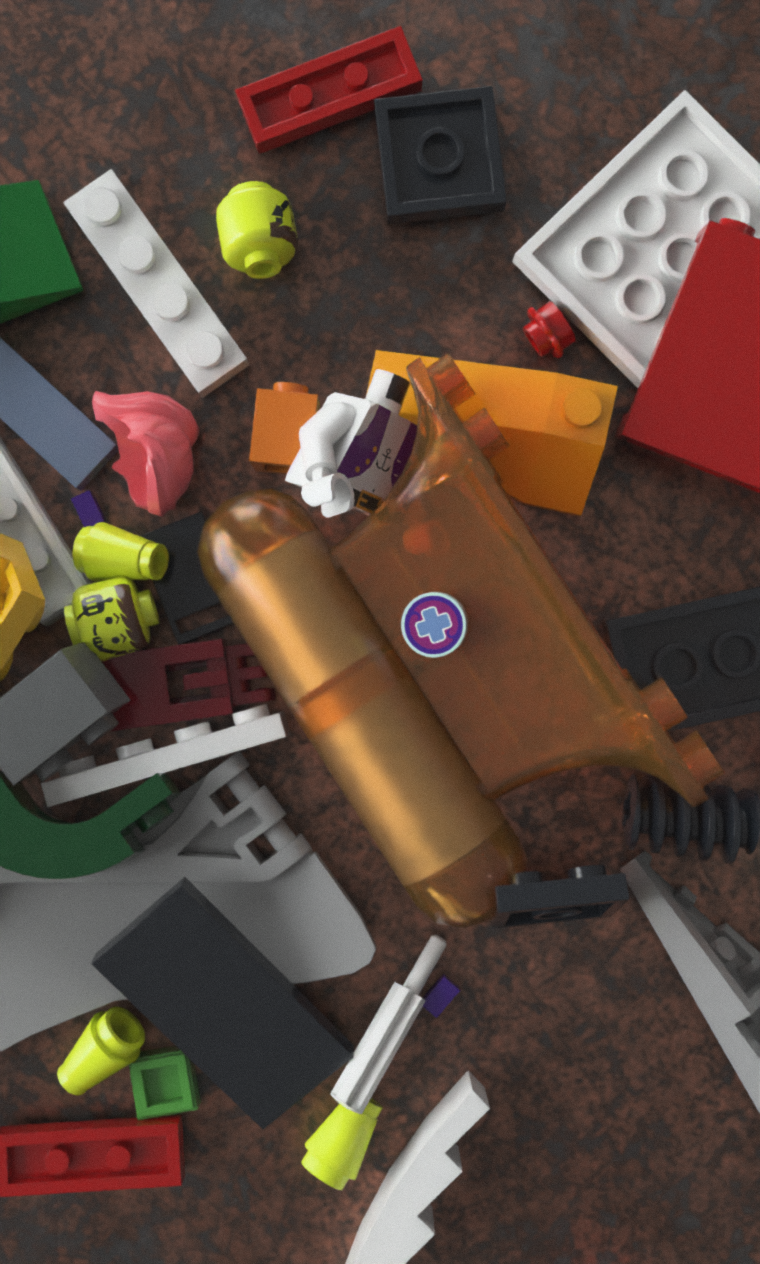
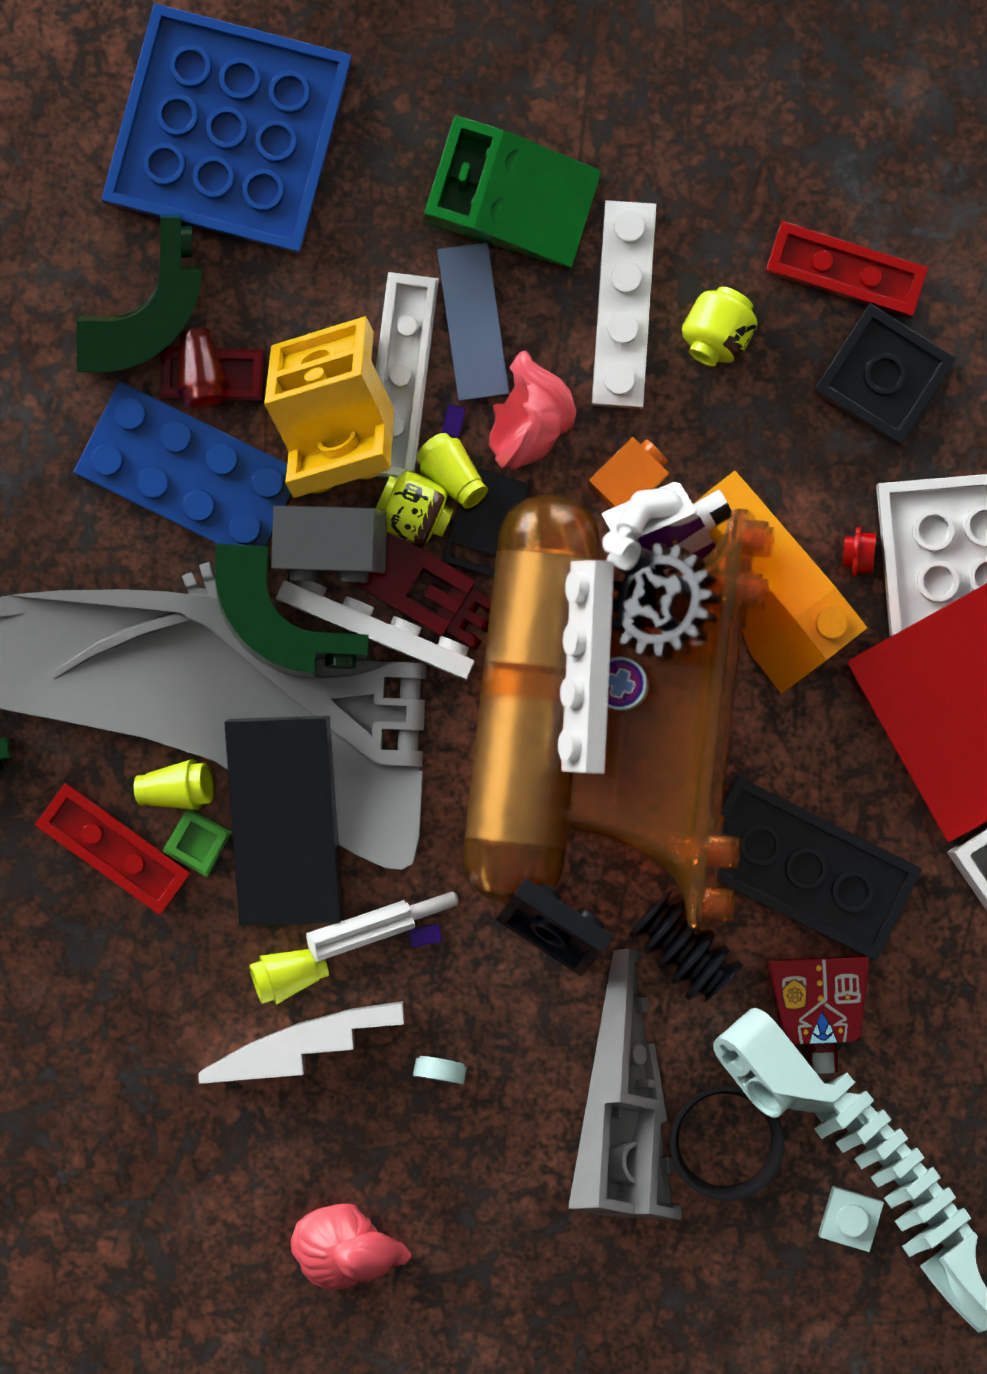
camera: 30 degrees right, 0 degrees up
none -> light aqua tile [413,1056,467,1085]
none -> white plate [558,560,614,774]
none -> black gear [611,543,721,660]

